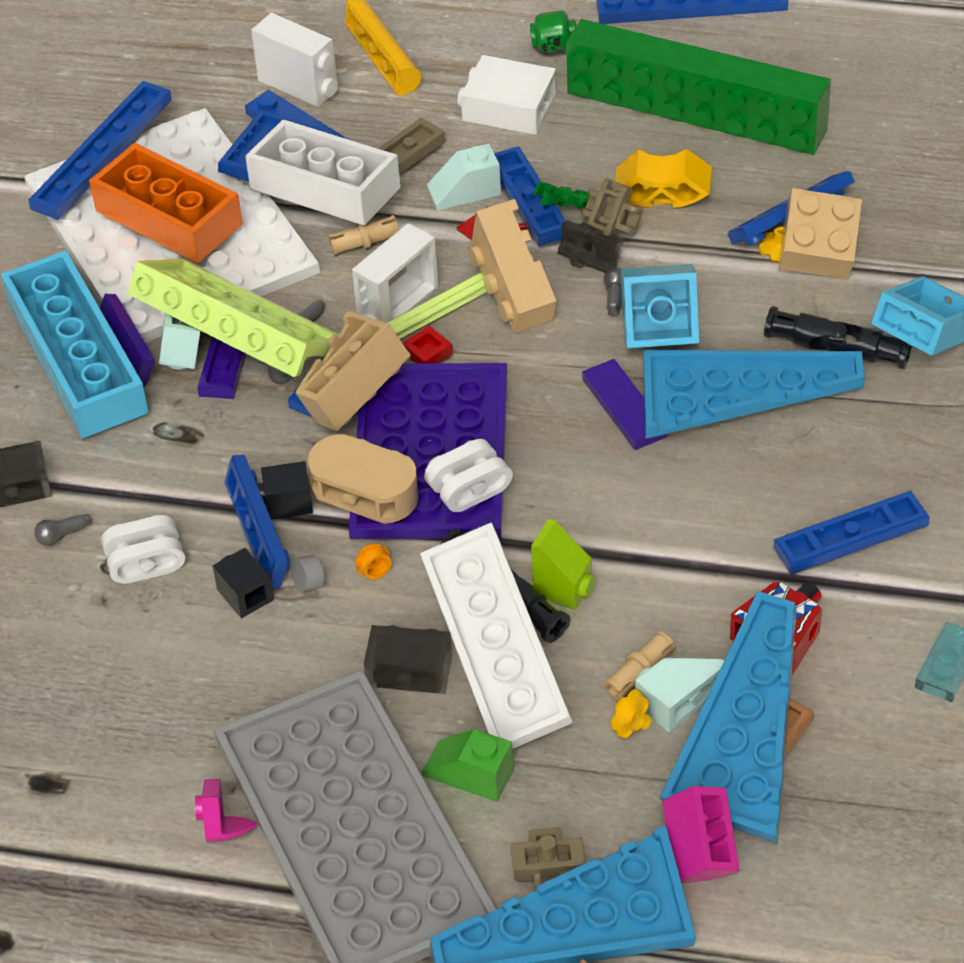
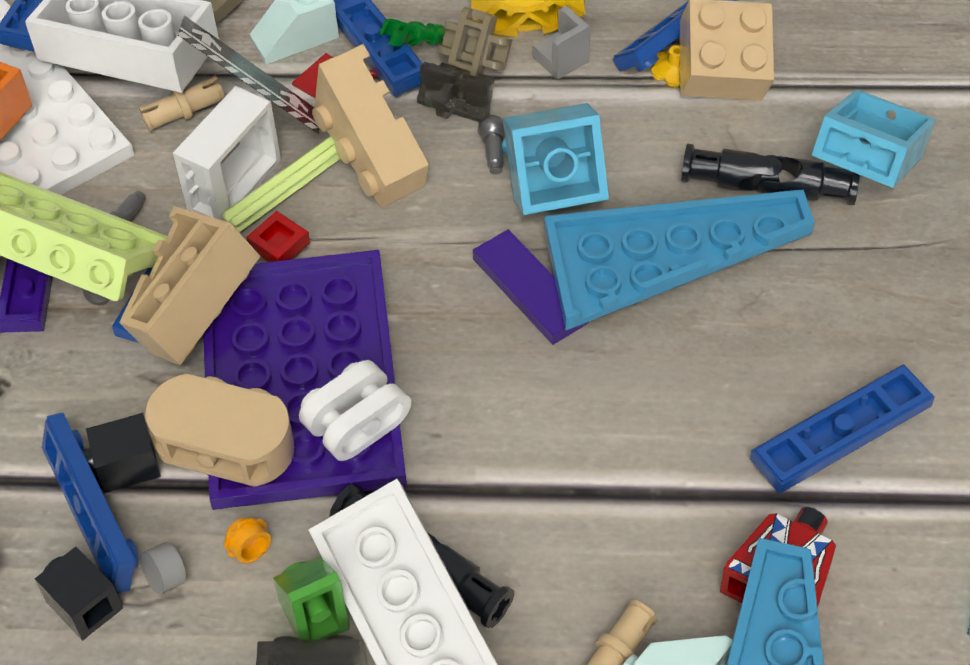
camera: 10 degrees left, 5 degrees up
lime slope [531,518,596,610] -> none
none -> sticker [178,16,319,134]
none -> bright green slope [273,557,350,651]
none -> light grey panel [533,6,590,80]

